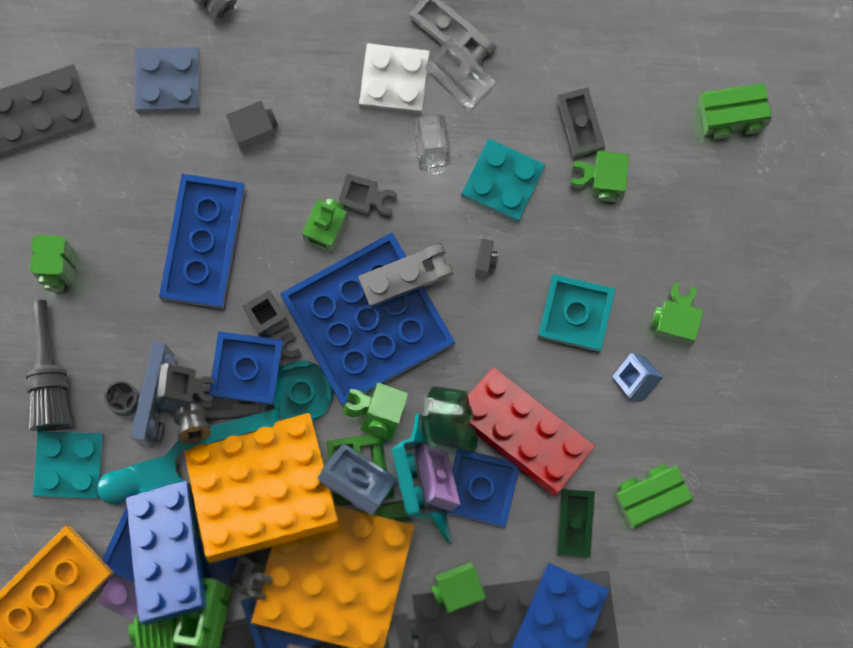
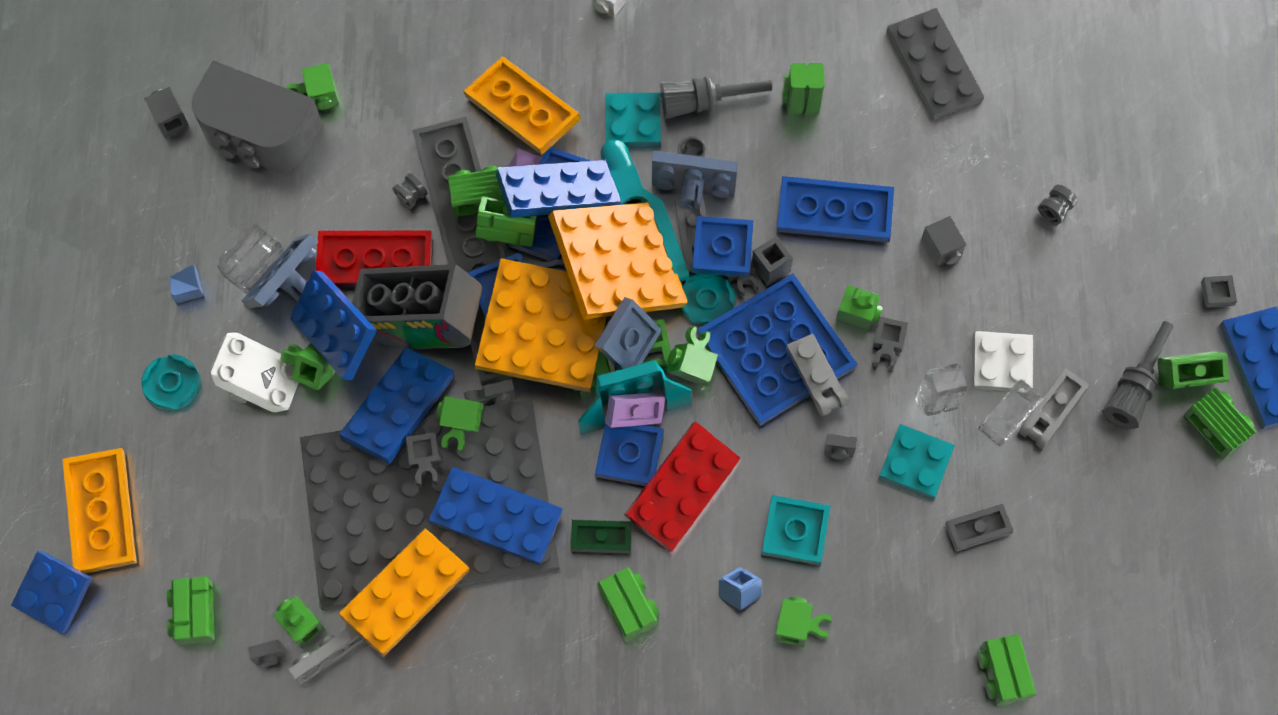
camera: 85 degrees right, 10 degrees down
sand blue plate [135,47,200,113] -> none
dark grey plate [157,364,215,403] -> none
dark grey wheel [173,404,211,444] -> none
dark grey plate [228,554,273,600] -> none
clear green cylinder [422,386,478,452] -> none
bright green brick [432,562,486,612] -> none
bright green brick [571,151,629,202] -> none

